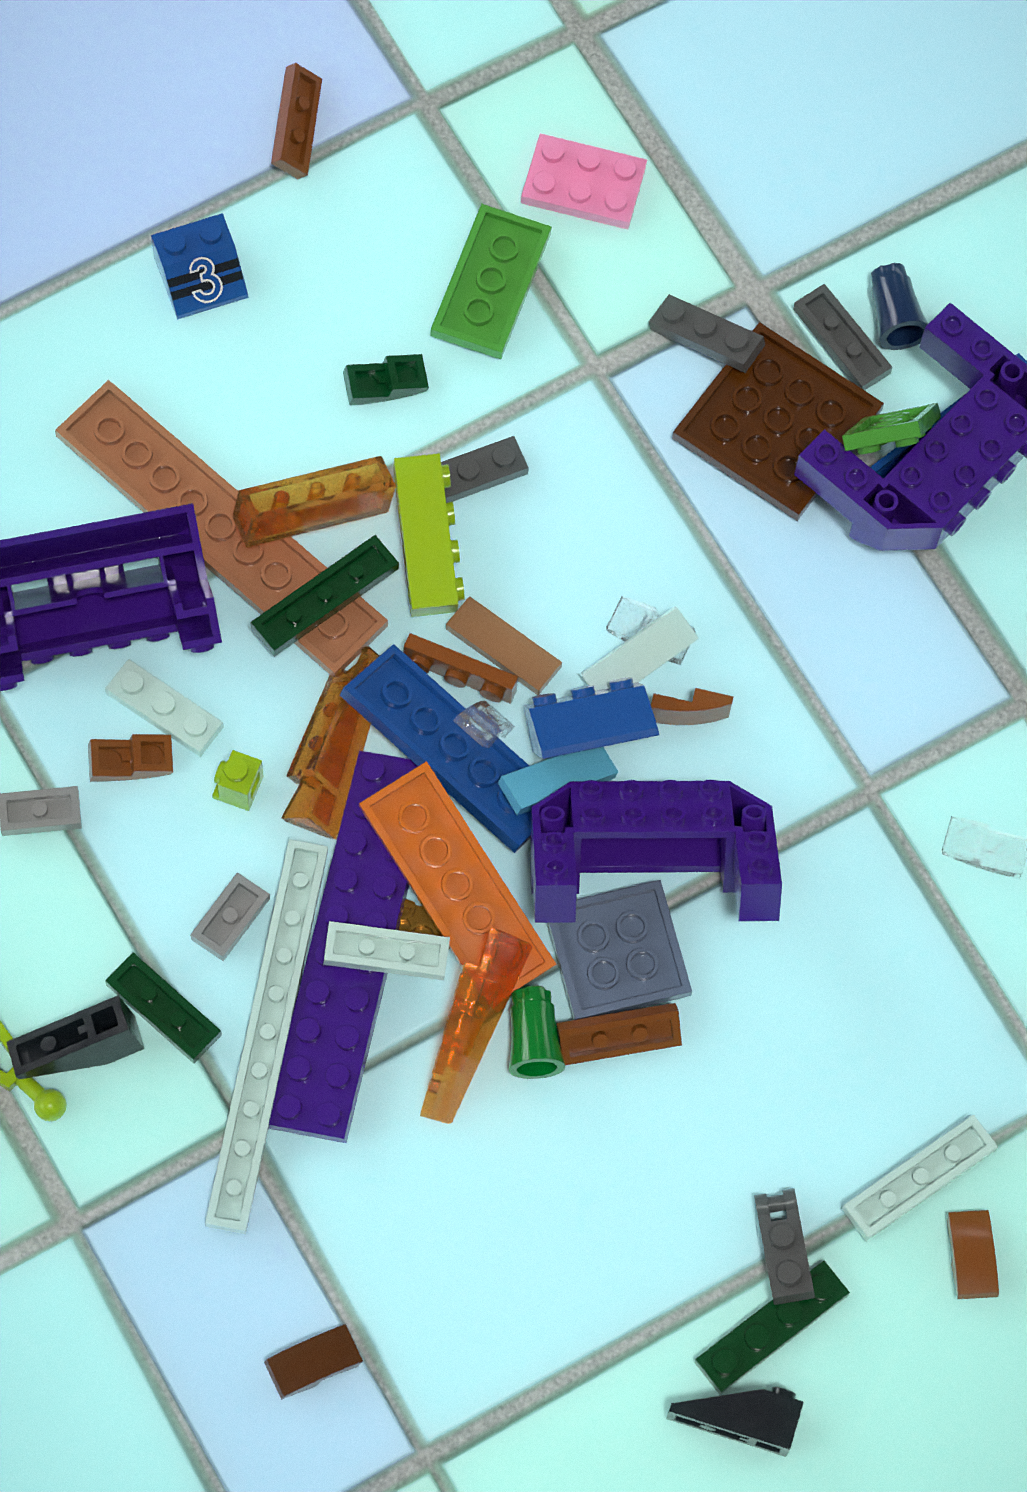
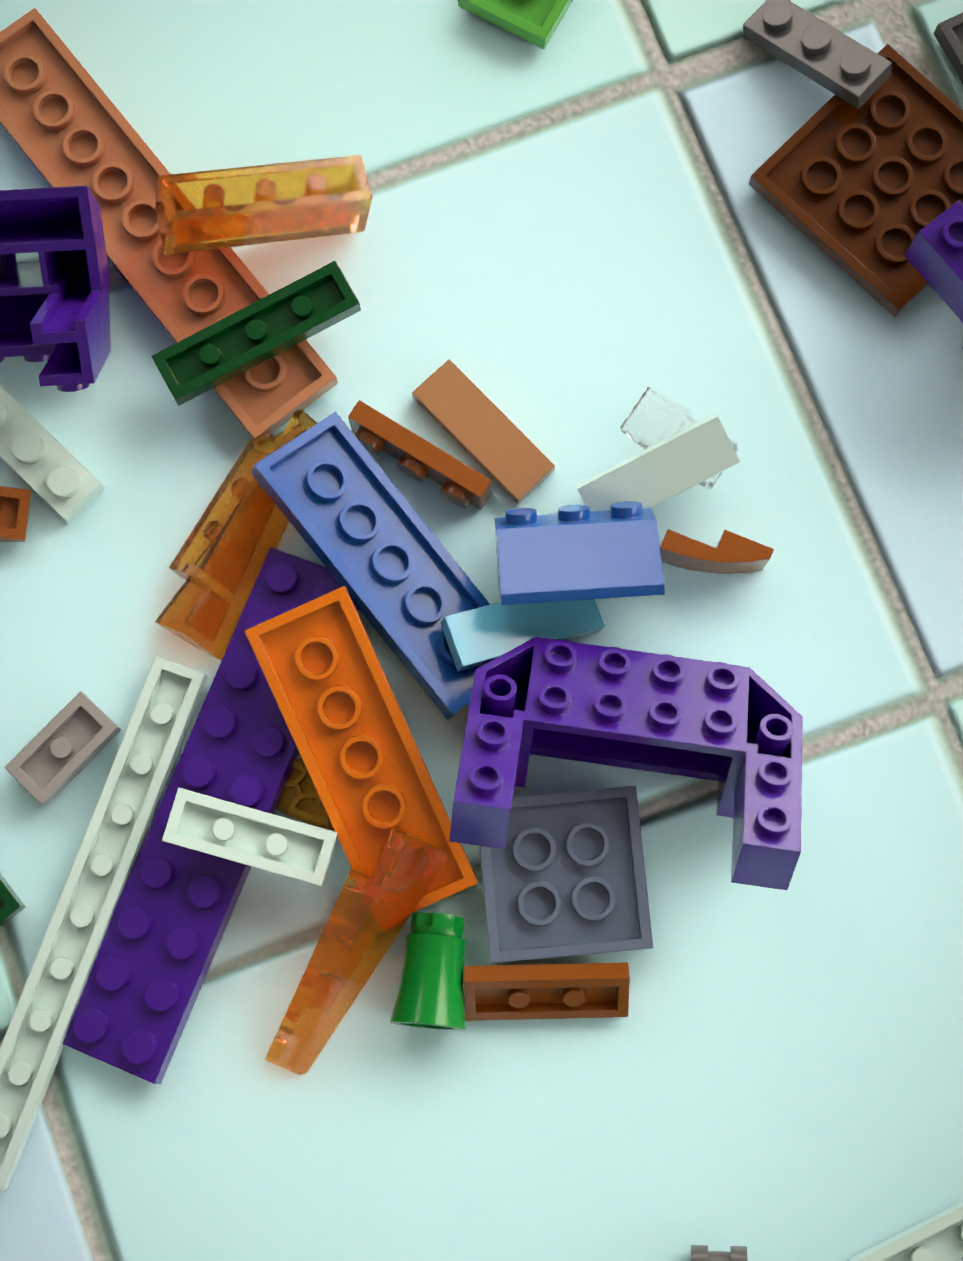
camera: 15 degrees right, 10 degrees up
lime brick [212,750,264,811] -> none
dark green slope [343,354,429,406] -> none
lime brick [393,453,465,617] -> none
dark grey plate [441,436,529,502] -> none
clear slope [453,700,515,748] -> none

